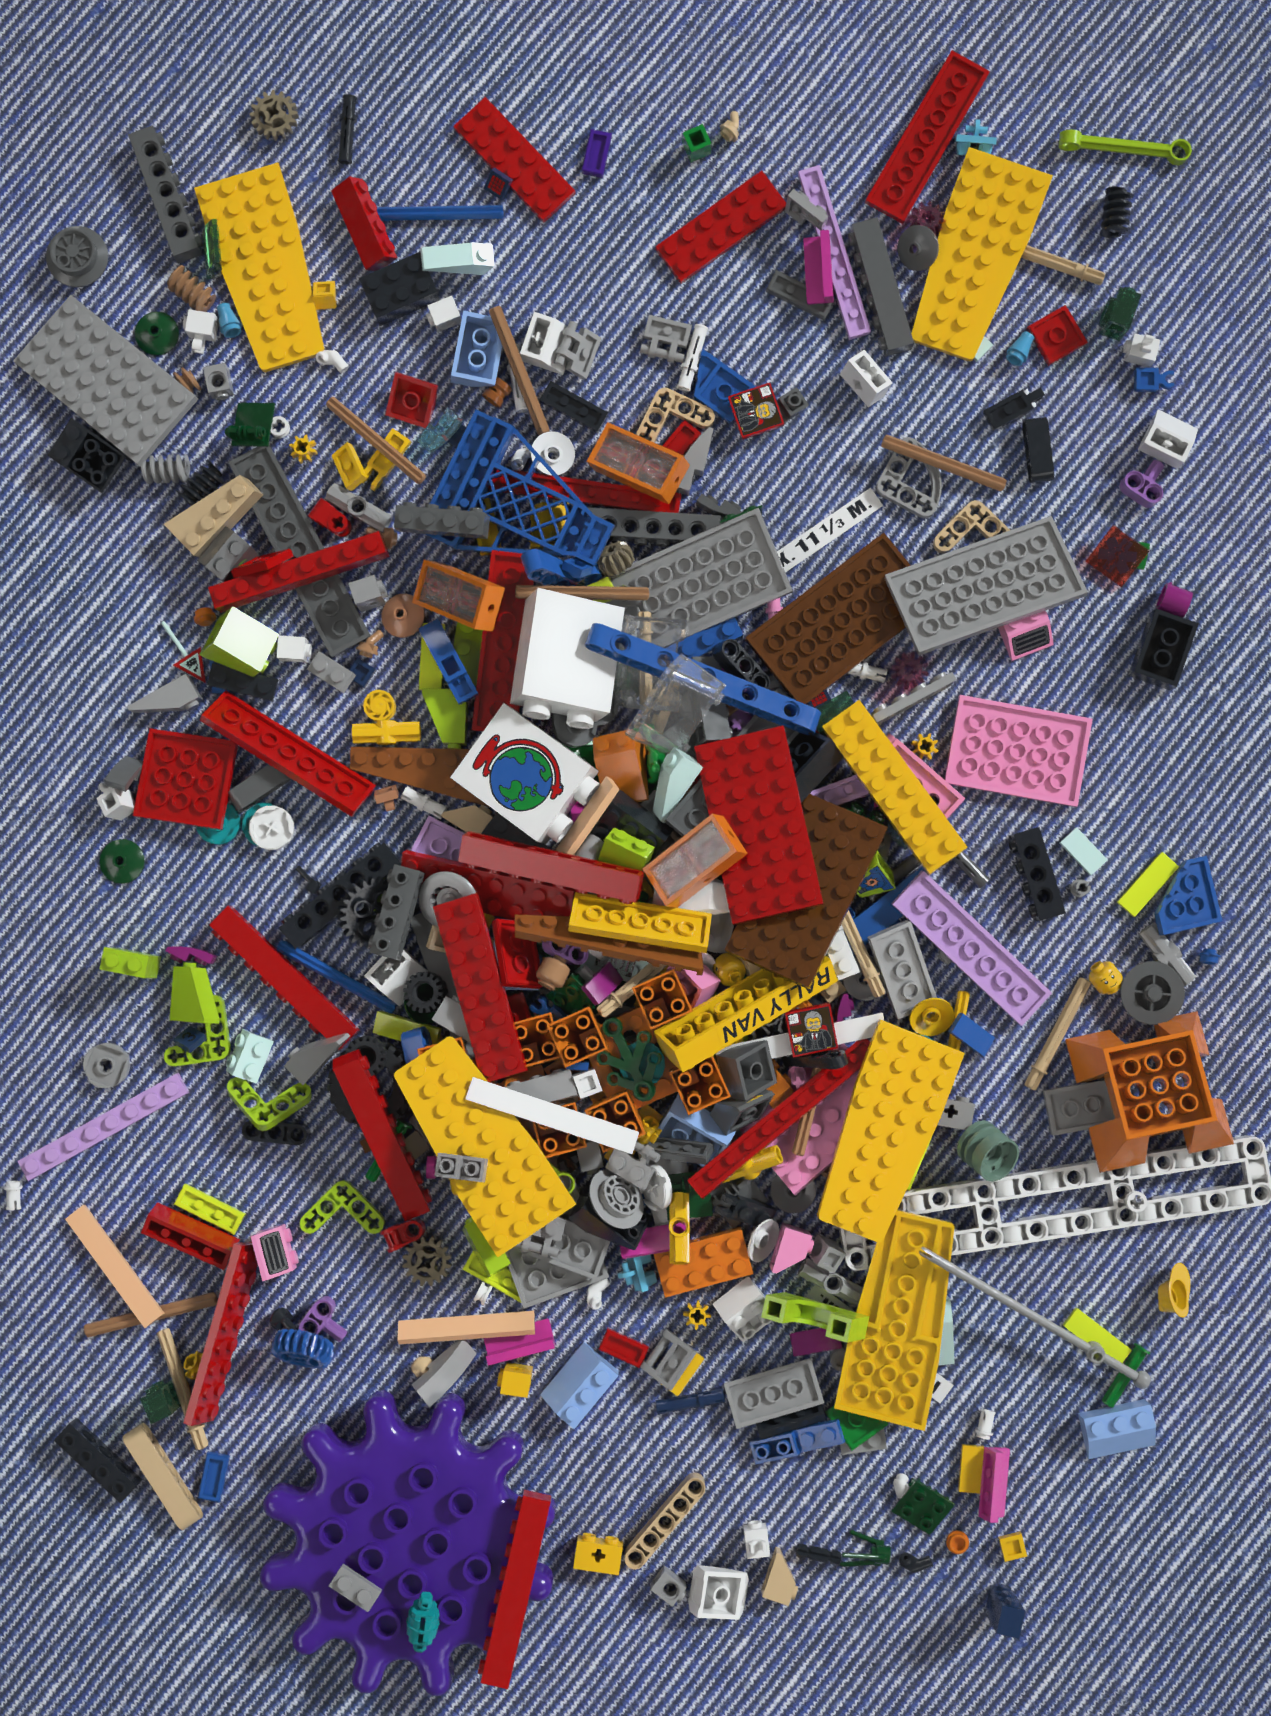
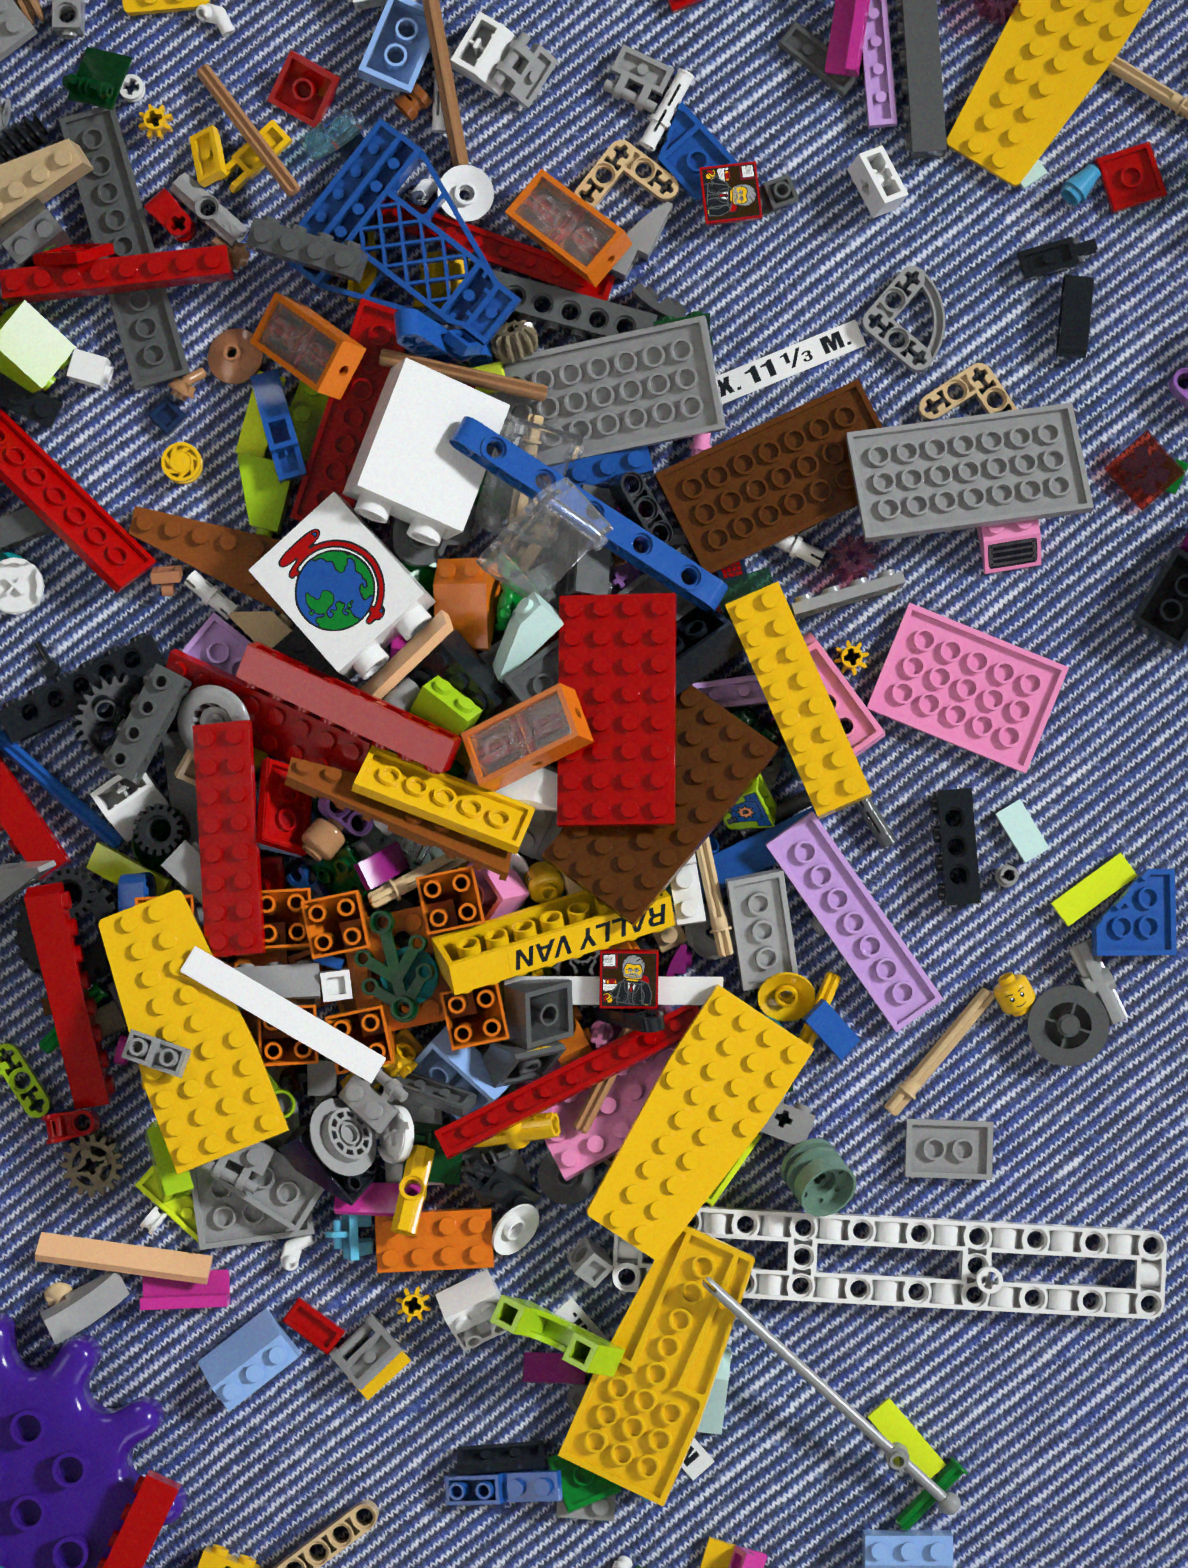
camera: 15 degrees right, 0 degrees up
light grey plate [307,651,356,694] -> none
light grey brick [348,575,388,612] -> none
yellow piece [352,720,421,745] -> none
yellow brick [497,1362,533,1398] -> none
black plate [540,381,609,434] -> none
dark blue pin [655,1388,725,1415] -> none
red tile [662,419,701,456] -> none
light grey plate [724,1358,824,1429] -> none
bright pink slope [769,1222,814,1274] -> none
light grey piece [797,1257,863,1307] -> none
medium nougat axle [881,435,1007,491] -> none
dark grey dish [897,225,939,271] -> none
white pin [975,1409,996,1440] -> none
orange slope [1065,1011,1234,1173] -> none
yellow piece [1158,1263,1190,1318] -> none
blue plate [1198,949,1221,965] -> none

